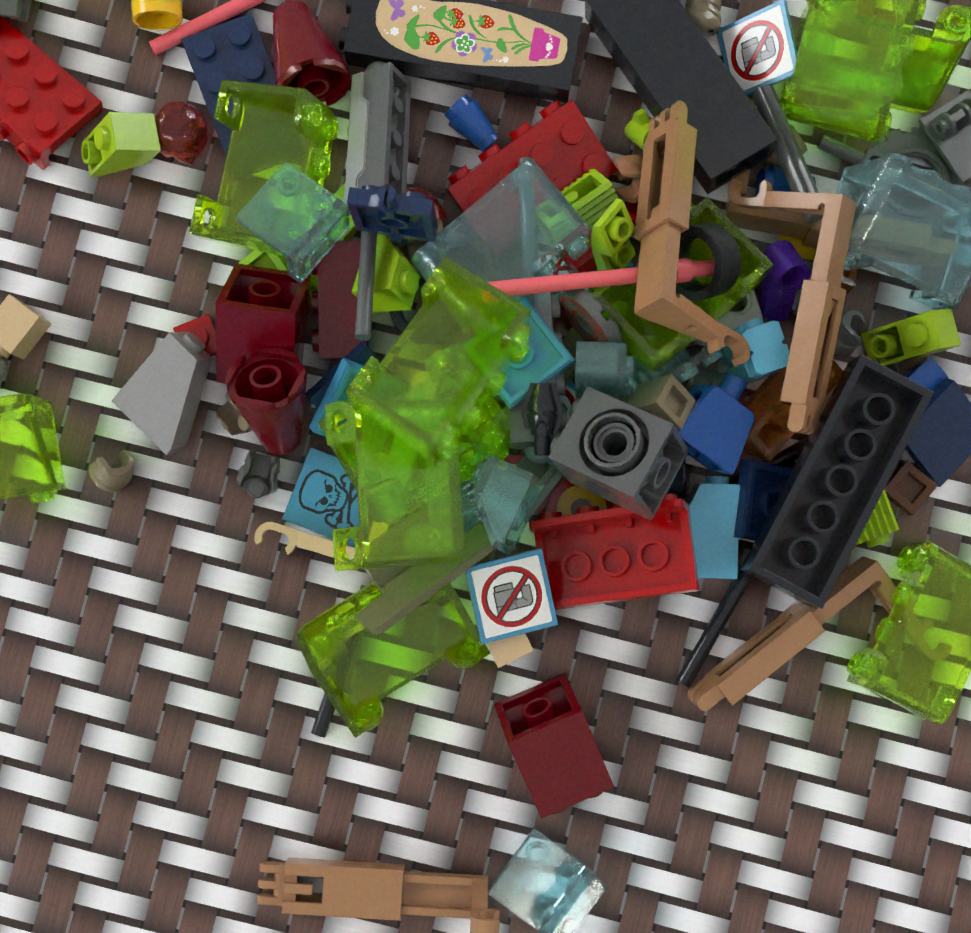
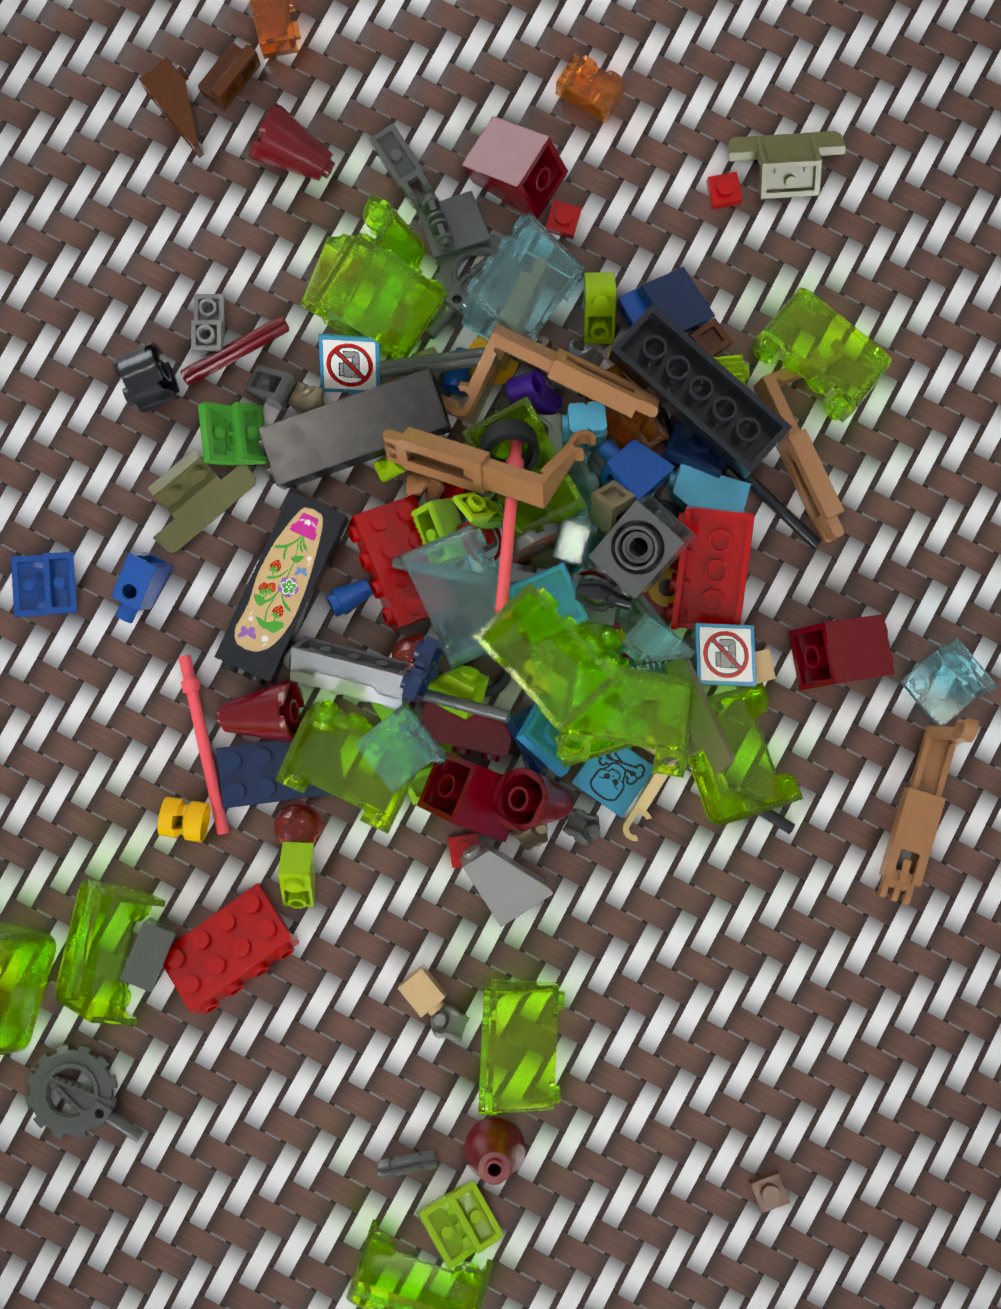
camera: 75 degrees left, 0 degrees up
dark tan arm [89,450,134,492] -> none

